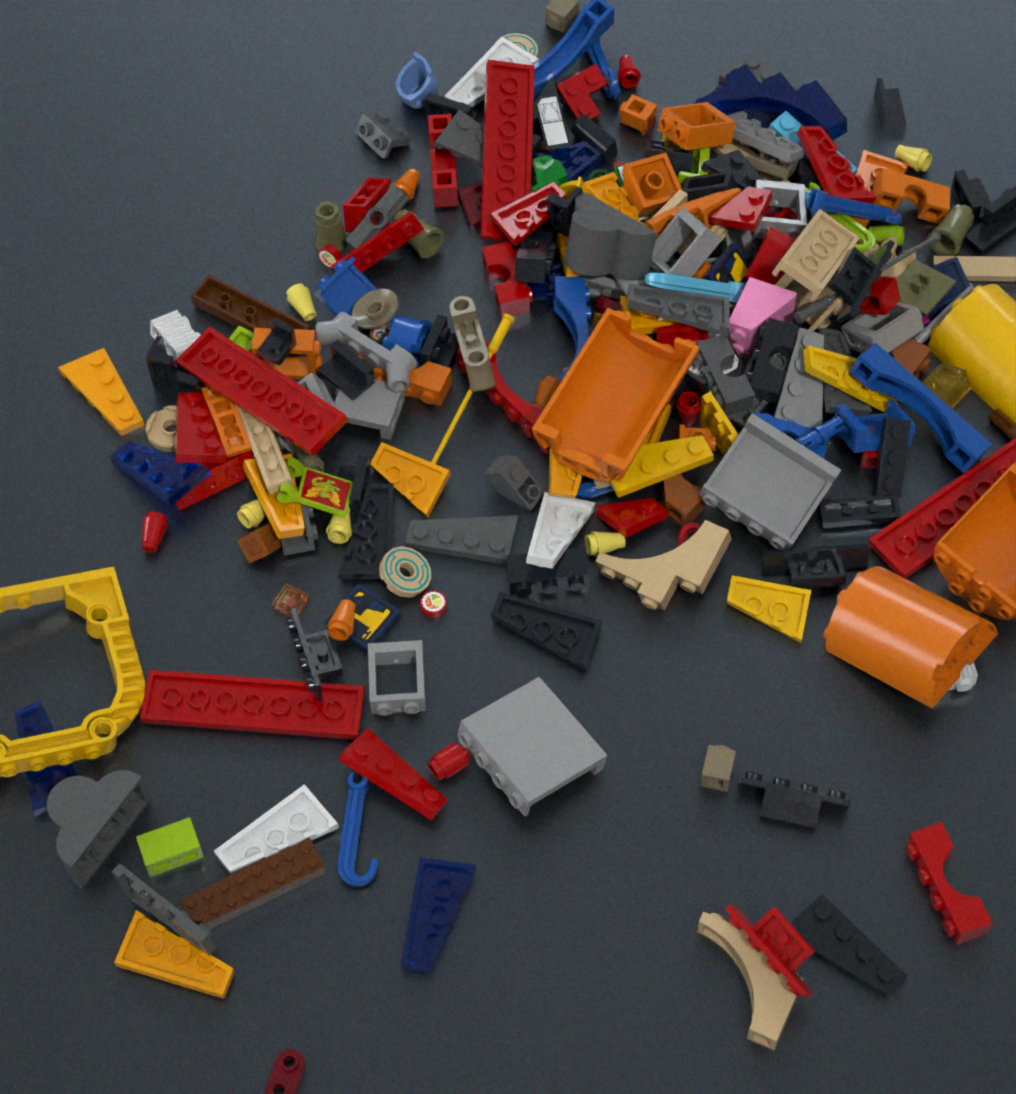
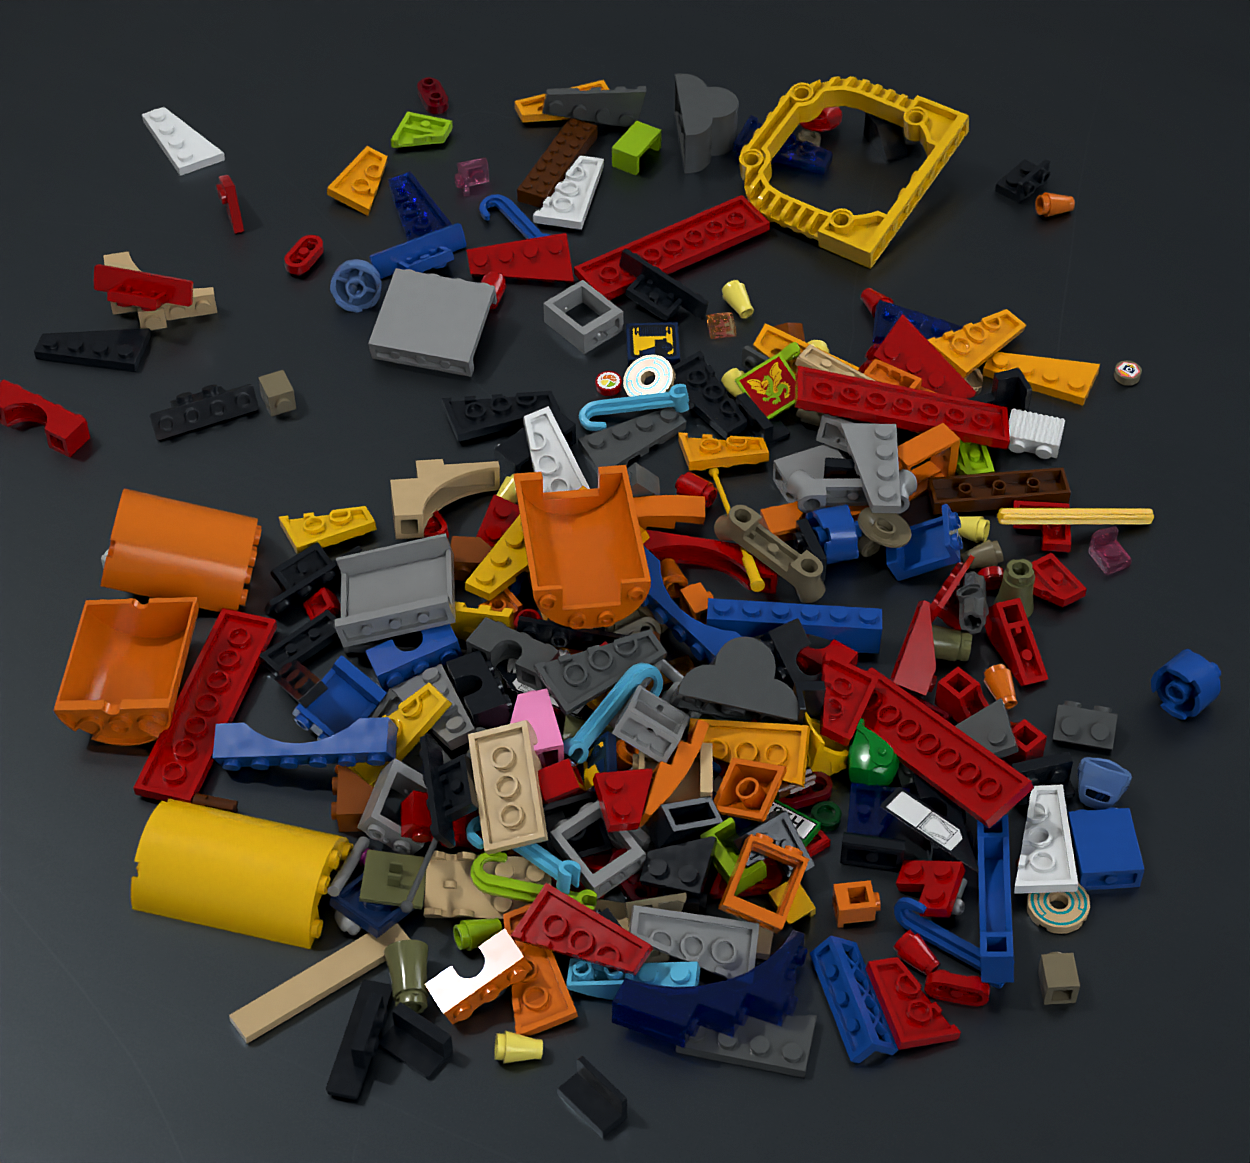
camera: 140 degrees right, 10 degrees down
black bracket [258,320,297,366] -> none
orange cone [327,599,356,641] -> none
blue pin [795,416,845,450] -> none
blue piece [806,188,902,225] -> none
clear yellow bracket [922,363,971,409] -> none
none -> red wing [216,175,244,233]
none -> red plate [284,235,324,275]
none -> red slope [303,587,341,620]
none -> light orange wing [327,146,388,216]
none -> medium blue cylinder [330,259,382,312]
none -> blue bracket [369,223,467,279]
none -> lime wing [391,111,453,148]
none -> clear pink bracket [454,157,489,196]
none -> medium azure piece [579,384,689,431]
none -> orange slope [633,495,705,529]
none -> red brick [675,472,718,508]
none -> orange brick [679,582,714,625]
none -> blue arch [707,598,882,654]
none -> light yellow cone [722,280,754,319]
none -> blue fence [809,935,898,1063]
none -> light grey wing [840,423,901,513]
none -> red wing [865,957,961,1050]
none -> red slope [890,600,937,696]
none -> red plate [924,969,990,1006]
none -> light orange wing [927,309,1026,378]
none -> dark tan cone [960,540,1004,569]
none -> yellow axle [997,508,1154,525]
none -> red plate [1013,500,1071,552]
none -> red wing [1031,552,1087,607]
none -> blue panel [1068,807,1145,890]
none -> clear pink bracket [1088,526,1132,575]
none -> tile [1114,360,1142,386]
none -> blue brick [1151,649,1221,720]

